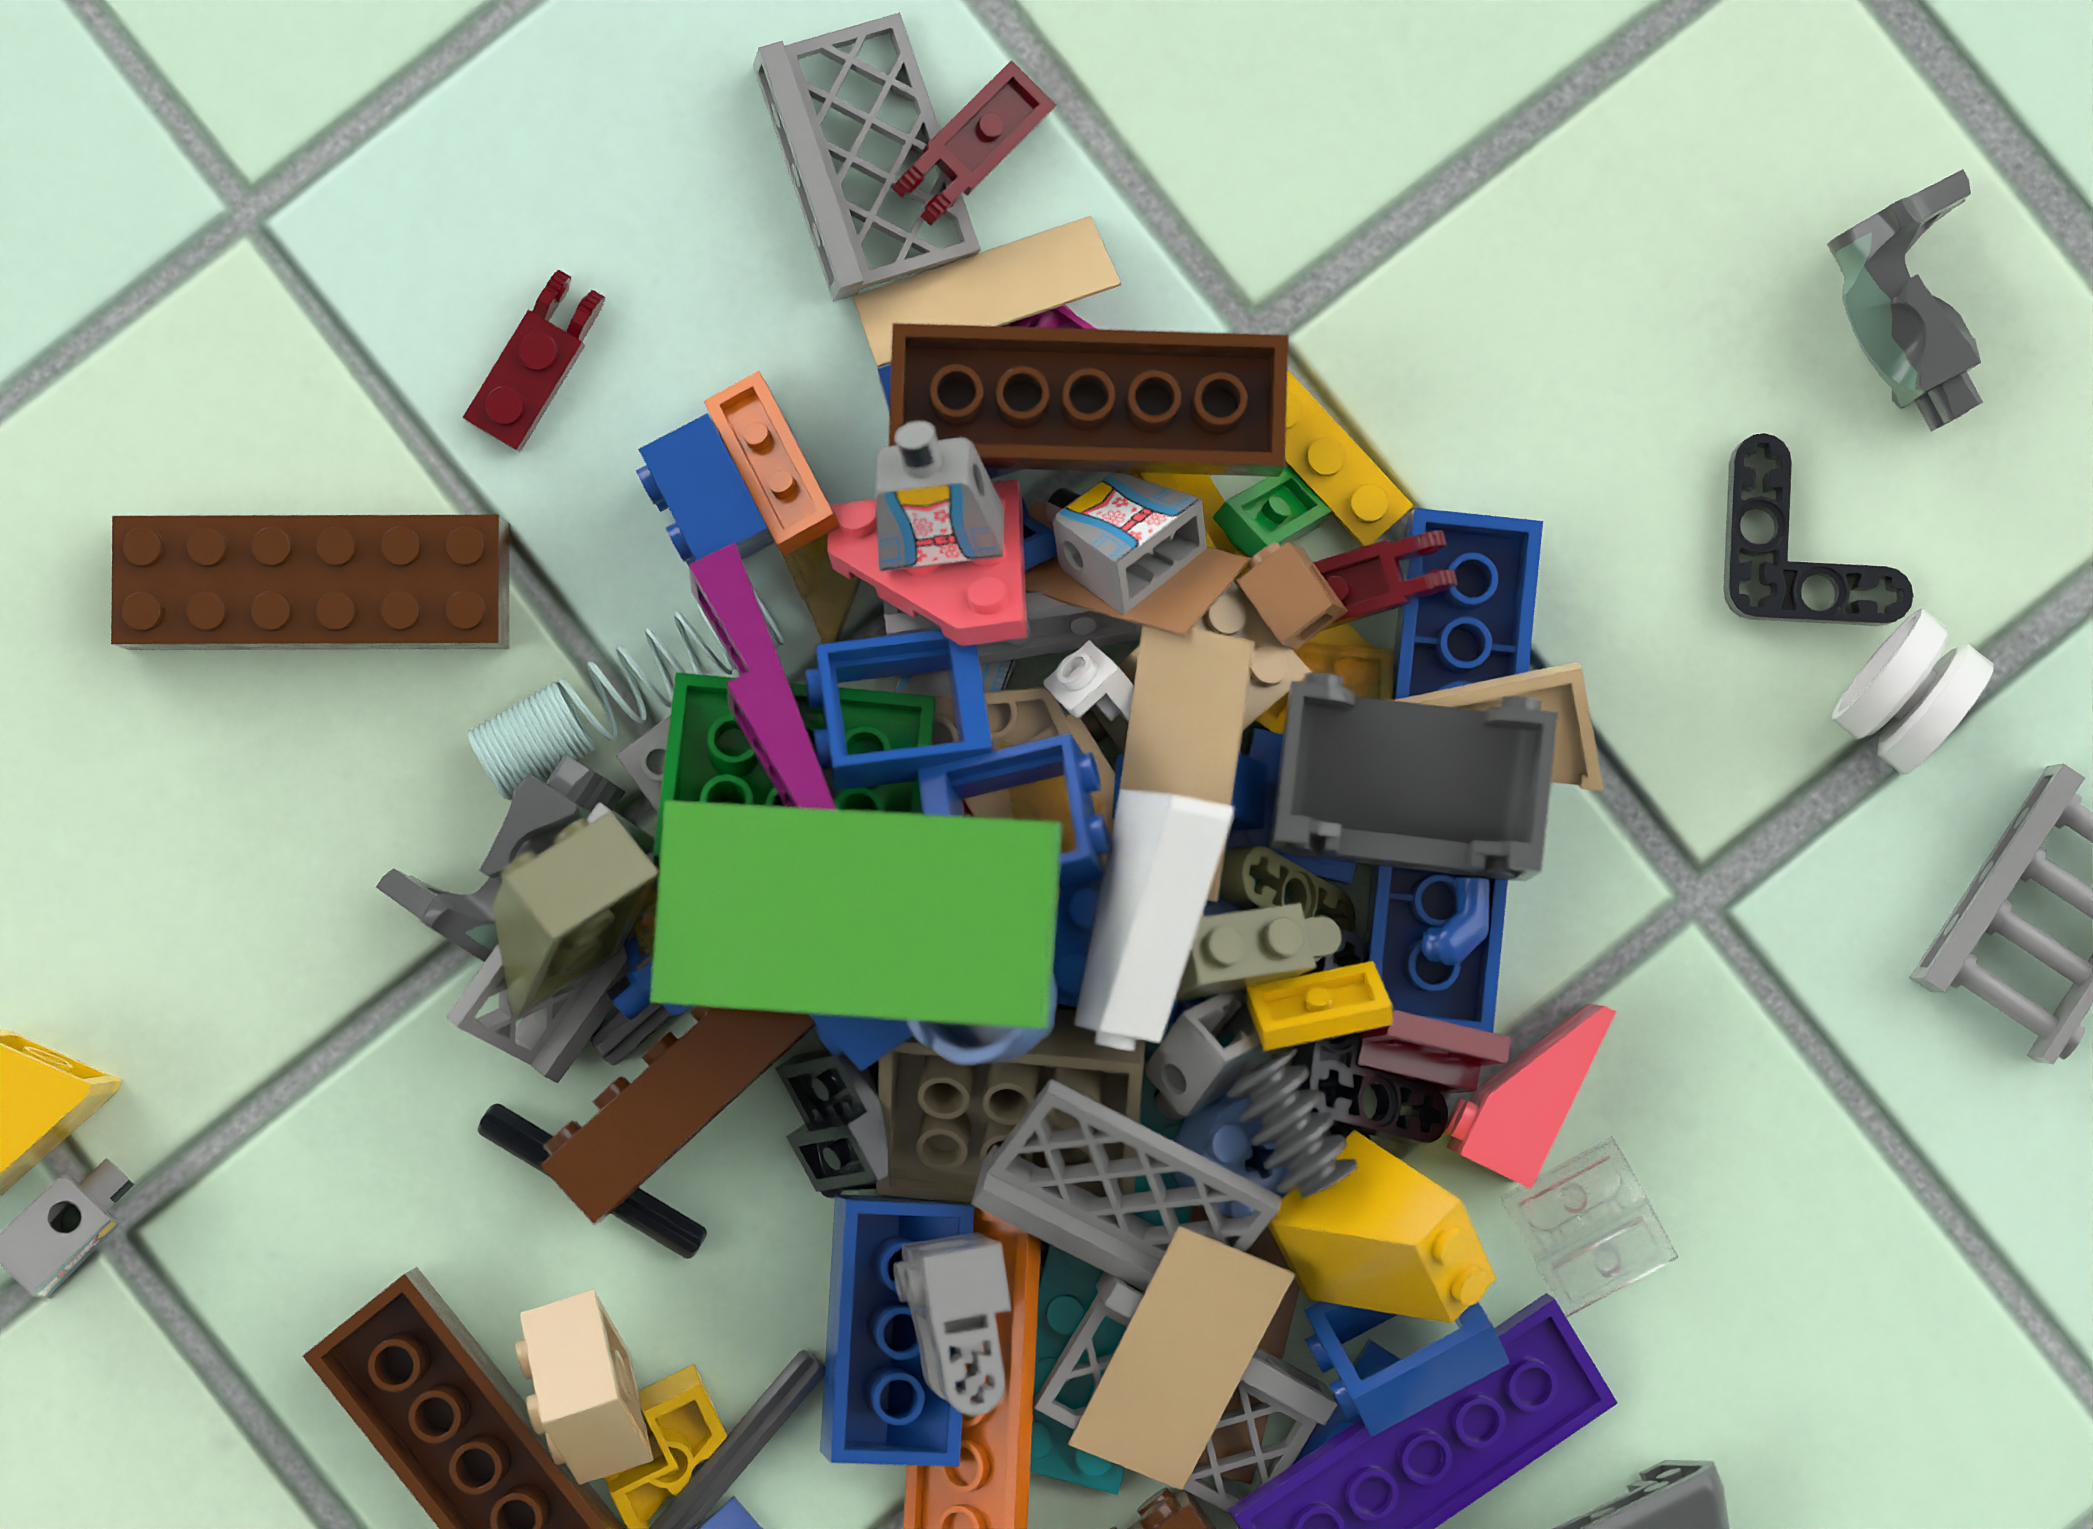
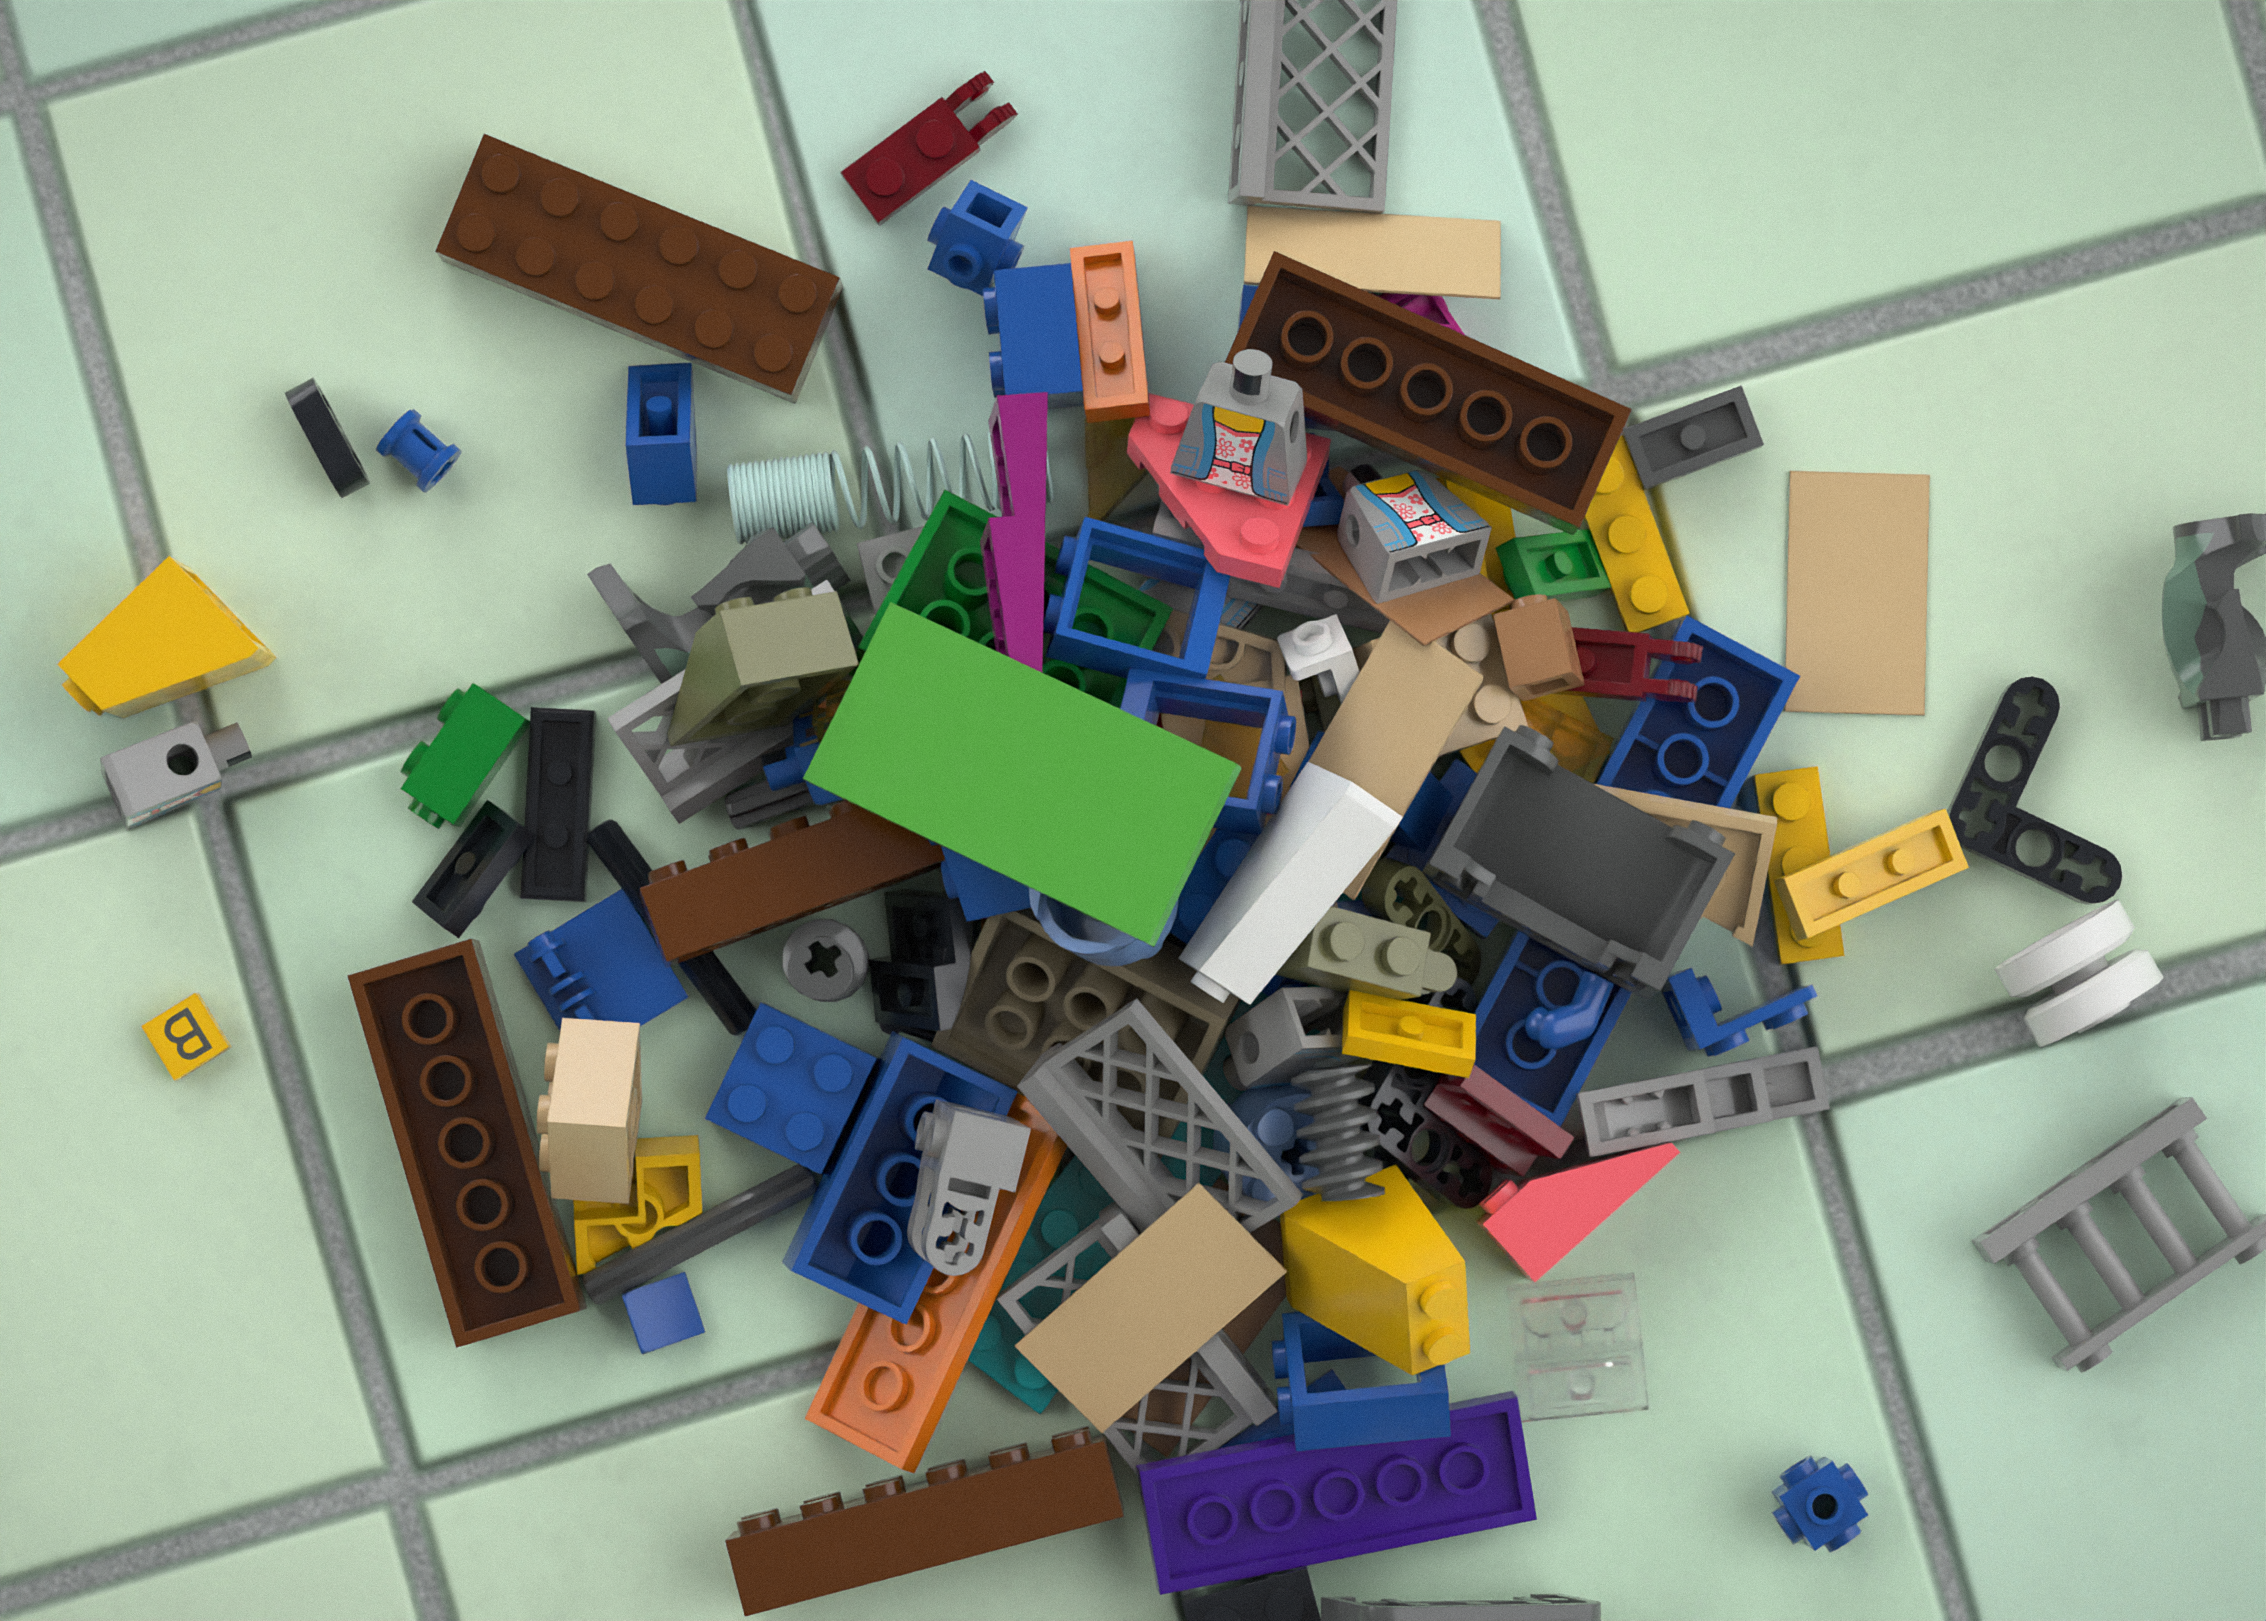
camera: 25 degrees right, 0 degrees up
dark red hinge [892,60,1057,226] -> none
none -> yellow tile [141,993,232,1081]
none -> black beam [285,378,370,498]
none -> blue bush [376,409,462,493]
none -> green brick [400,683,530,829]
none -> black plate [412,799,536,938]
none -> blue hinge [514,889,689,1031]
none -> black tile [520,707,596,902]
none -> blue slope [625,363,697,505]
none -> blue brick [705,1002,879,1174]
none -> dark grey piece [782,919,869,1002]
none -> blue brick [927,180,1028,296]
none -> light grey slope [1576,1046,1830,1157]
none -> dark grey plate [1621,385,1764,491]
none -> blue bracket [1661,968,1818,1057]
none -> yellow plate [1752,766,1845,965]
none -> blue brick [1771,1455,1869,1552]
none -> yellow plate [1774,808,1969,940]
none -> tan sticker [1784,471,1930,715]

